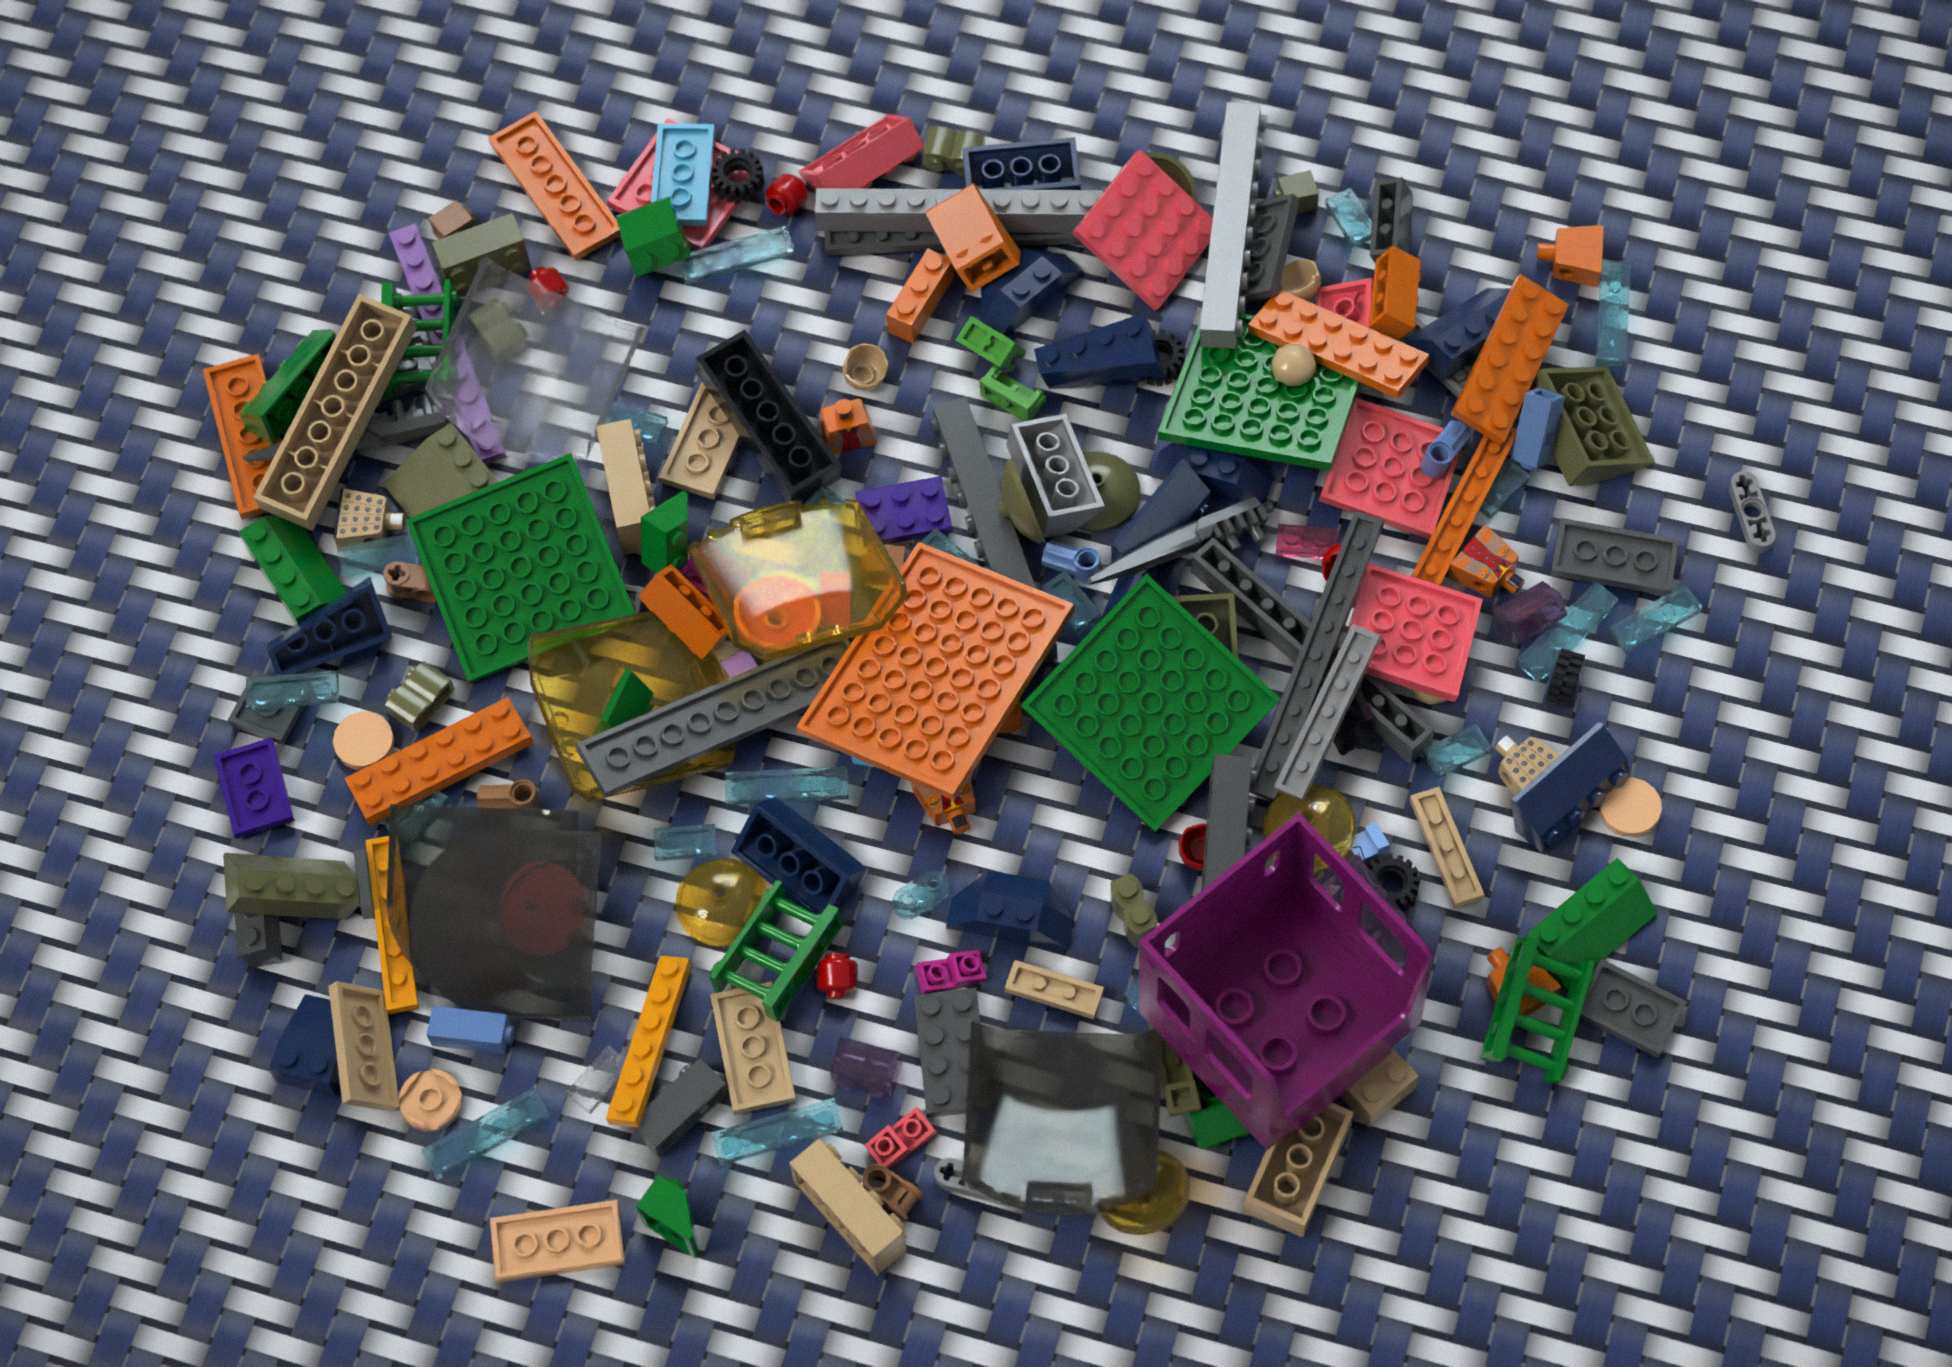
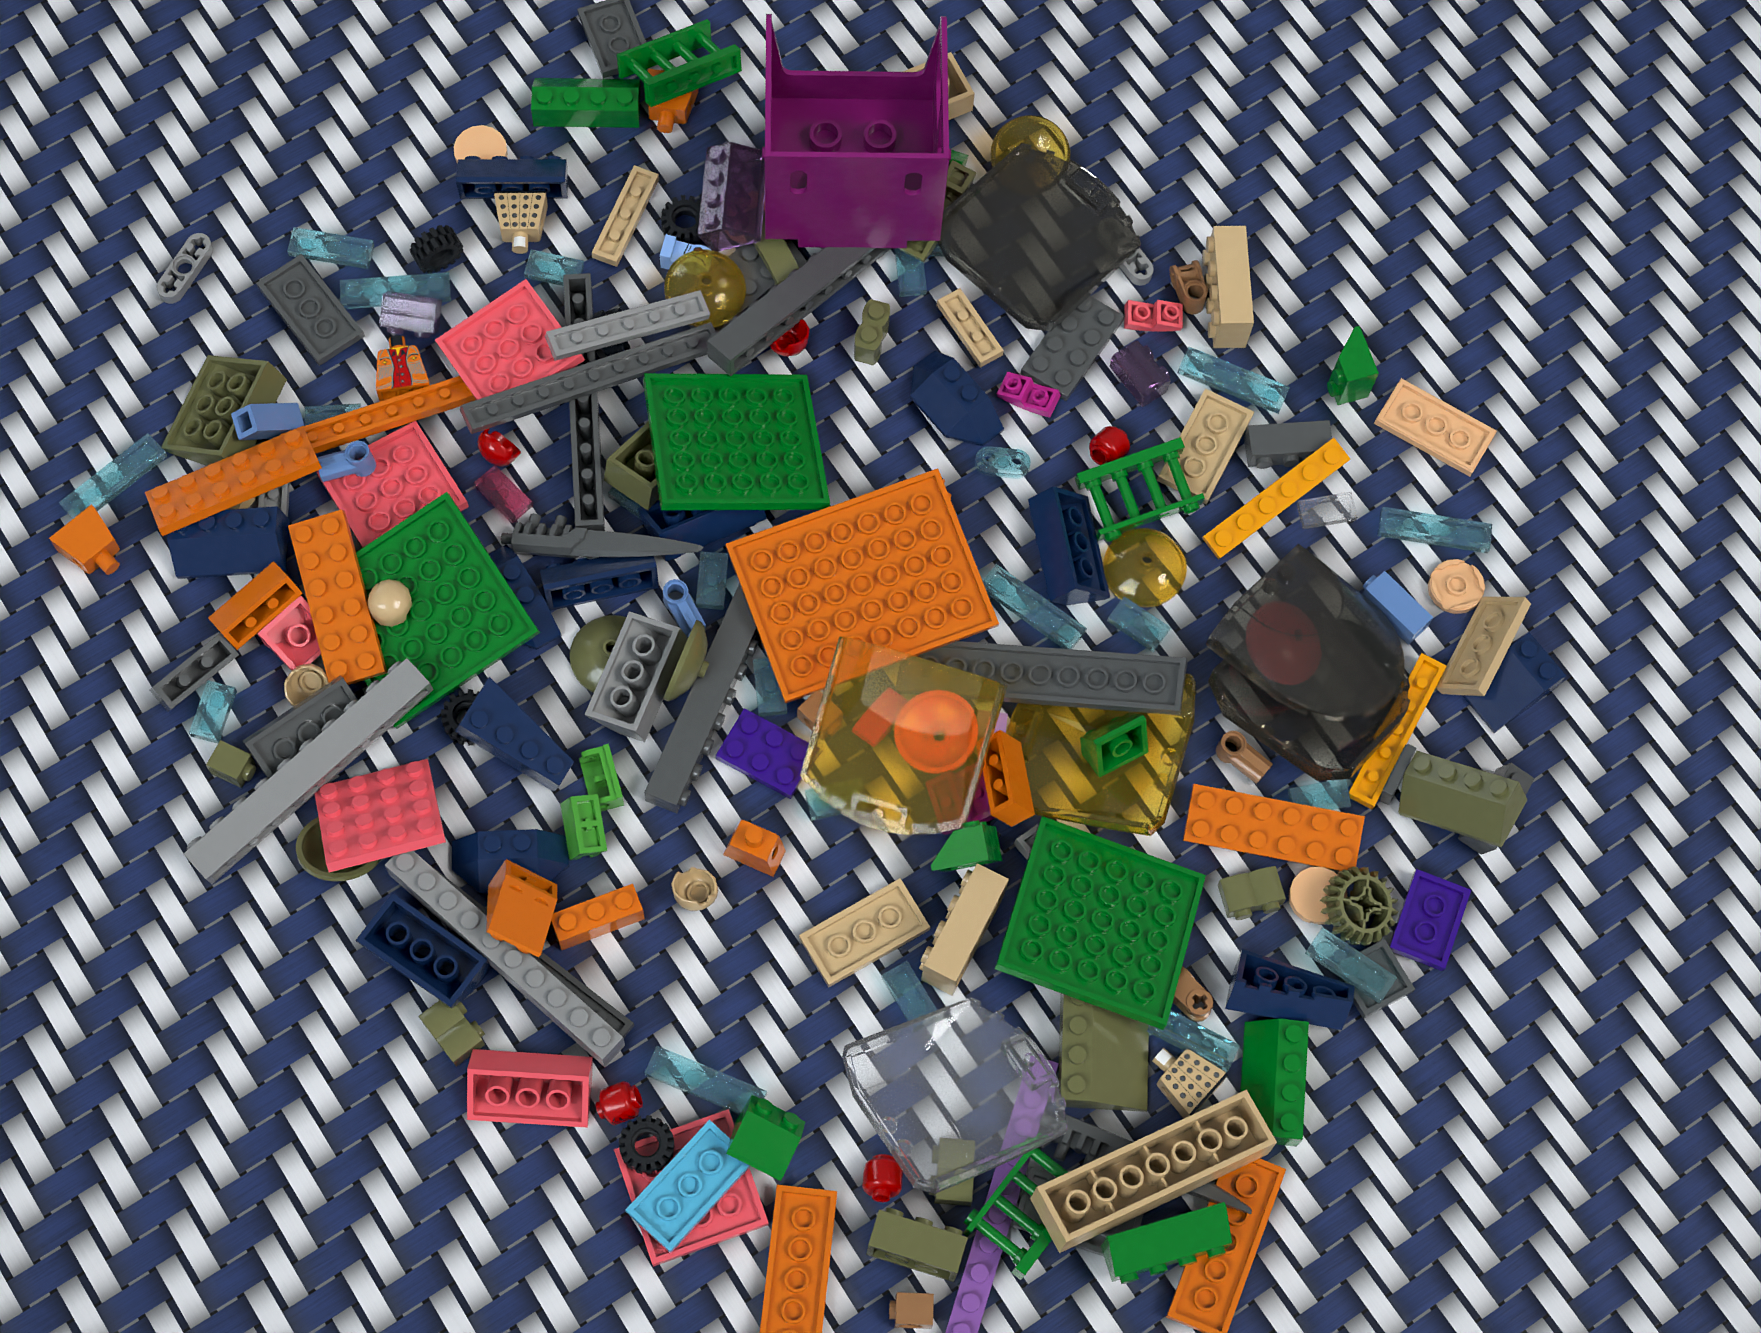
camera: 150 degrees left, 5 degrees up
black brick [695,330,841,508] -> none
none -> olive gear [1320,866,1399,946]

